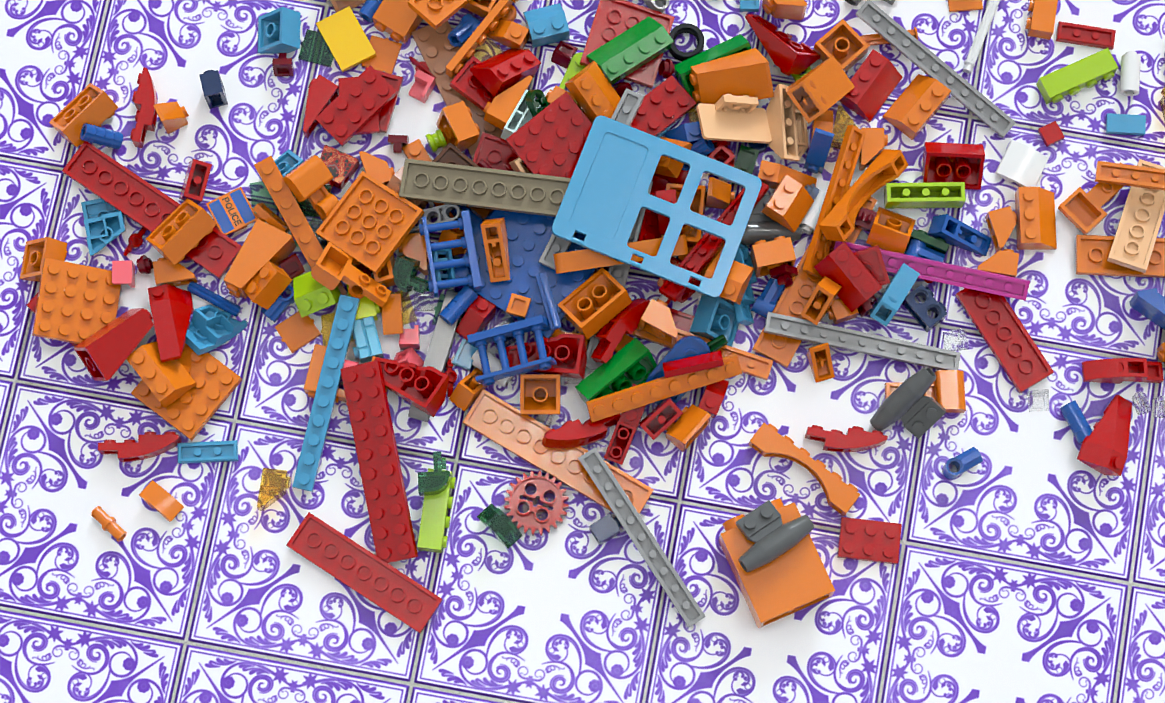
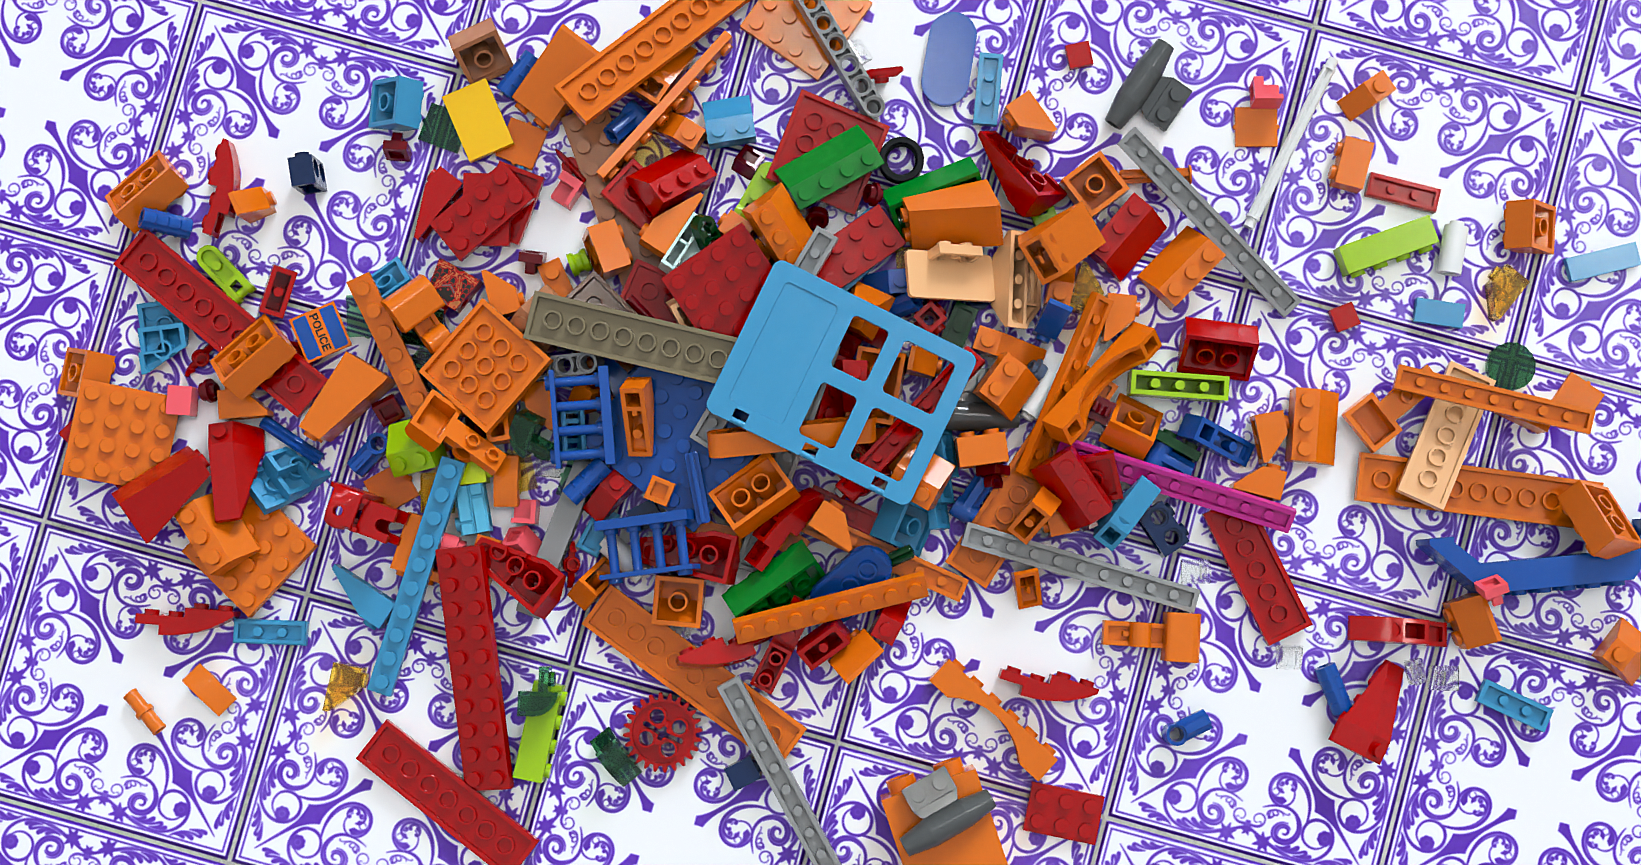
camera: 10 degrees right, 10 degrees up
orange brick [244,261,292,310] -> none
orange plate [252,203,290,233] -> none
red tile [663,351,724,378] -> none
dark grey plate [870,366,946,439] -> none
white slope [995,140,1049,187] -> none
none -> lime plate [196,245,257,305]
none -> red piece [324,481,411,546]
none -> dark azure slope [332,564,395,630]

